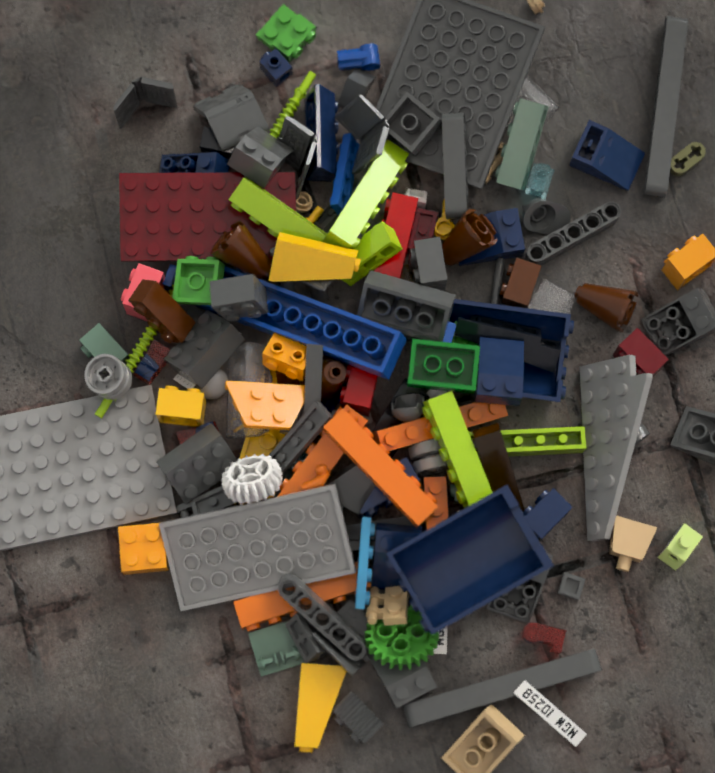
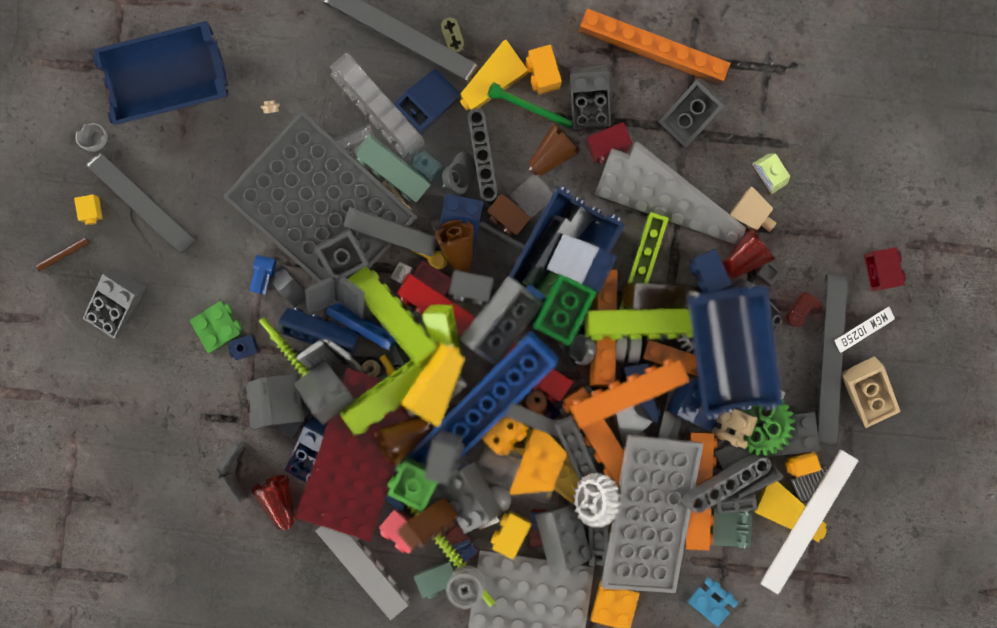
camera: 65 degrees left, 10 degrees up
orange arm [301,464,330,491] -> none
dark azure plate [355,517,375,609] -> none
none -> clear red cone [251,475,295,531]
none -> light grey brick [316,526,409,621]
none -> clear brick [330,52,426,160]
none -> yellow slope [460,39,528,111]
none -> green piece [487,82,573,128]
none -> dark azure plate [687,577,738,627]
none -> clear red cone [722,229,775,280]
none -> white tile [761,450,859,594]
none -> light orange brick [784,452,821,478]
none -> dark red brick [863,247,906,292]

